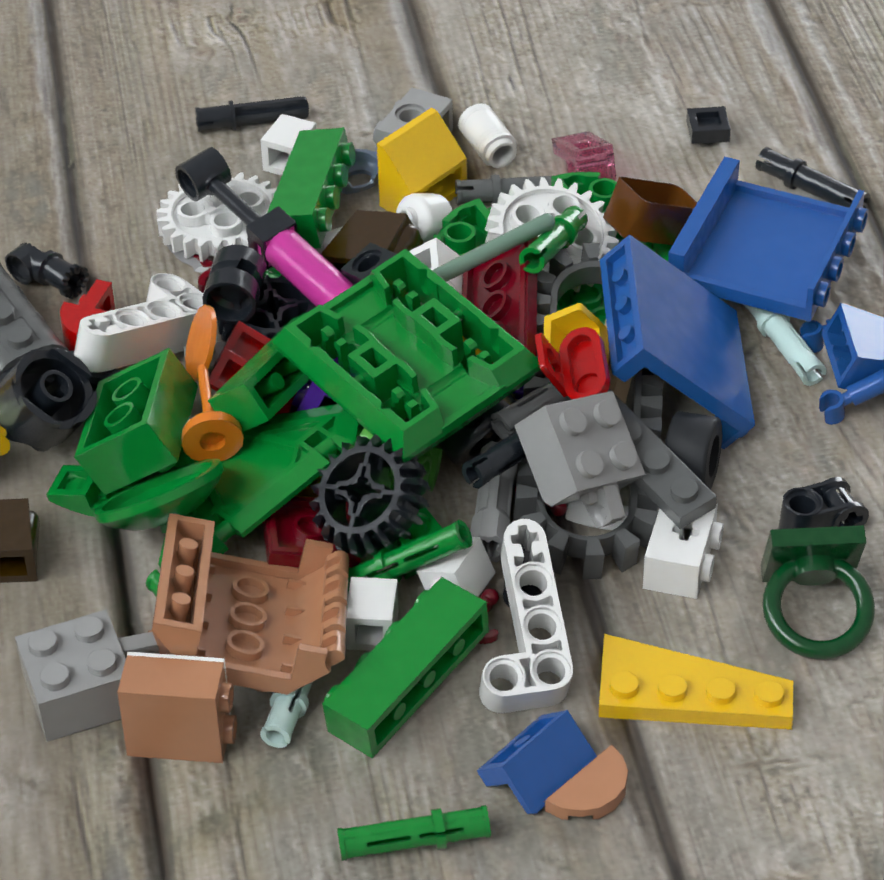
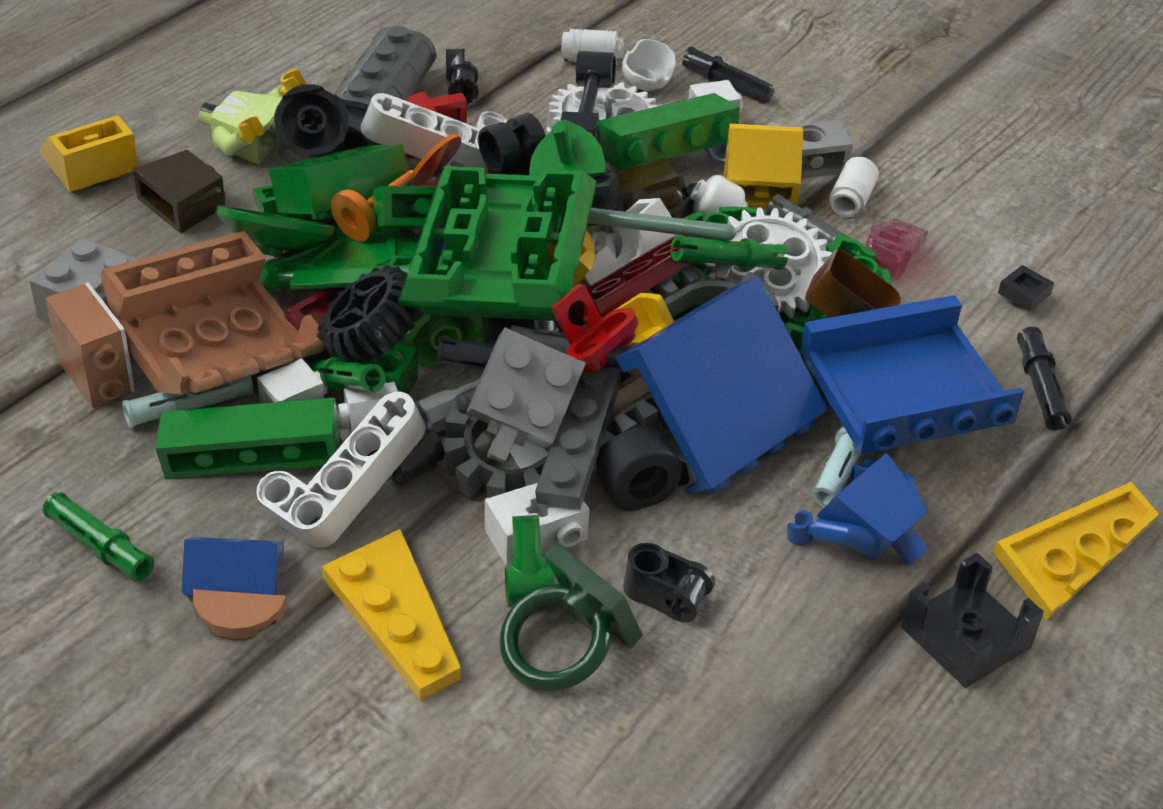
camera: 45 degrees right, 0 degrees up
none -> green pin [505,515,555,607]
none -> green shield [529,120,606,177]
none -> white head [561,29,624,63]
none -> white hair [622,39,676,92]

